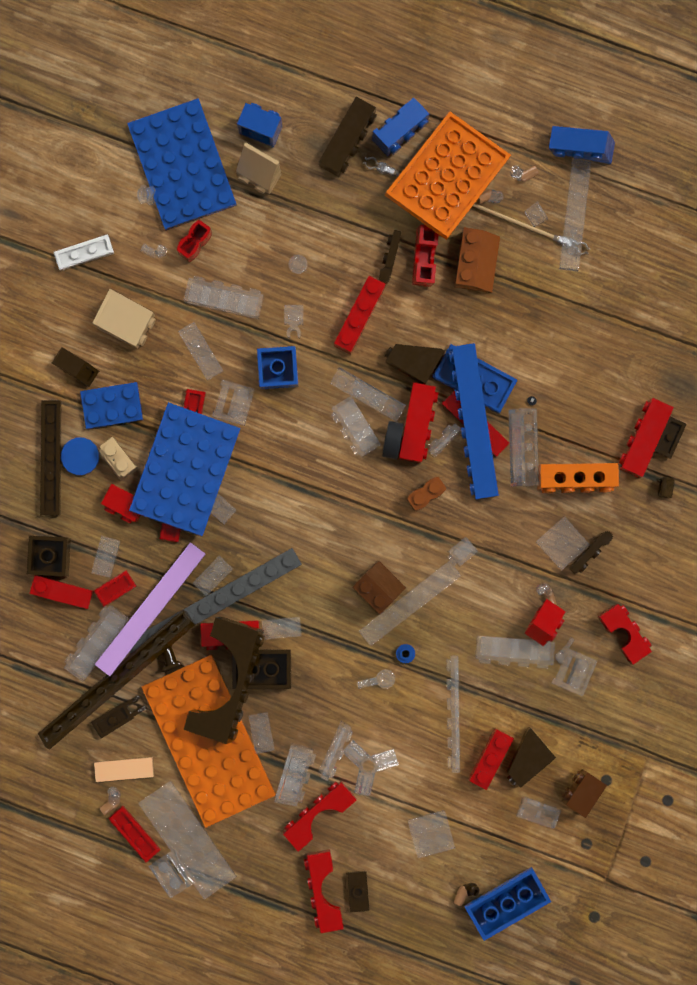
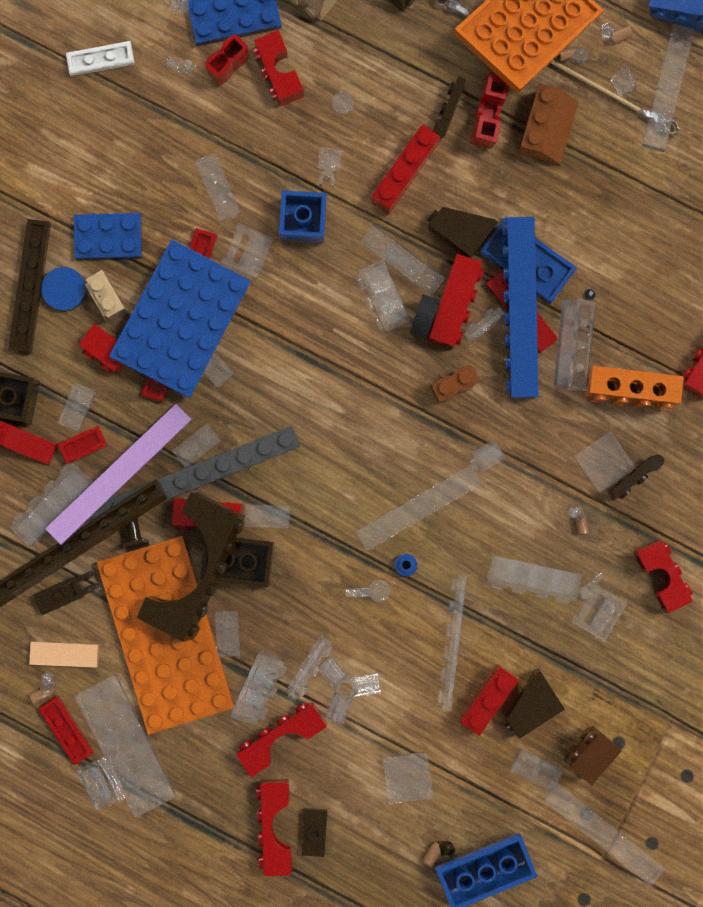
camera: 15 degrees right, 0 degrees up
dark brown slope [52,347,99,387] -> none
tan slope [92,289,156,349] -> none
clear brick [184,276,264,319] -> none
reddish brown slope [352,561,406,615] -> none
red brick [524,599,566,646] -> none
none -> red arch [252,30,304,107]
none -> clear tile [543,782,665,887]

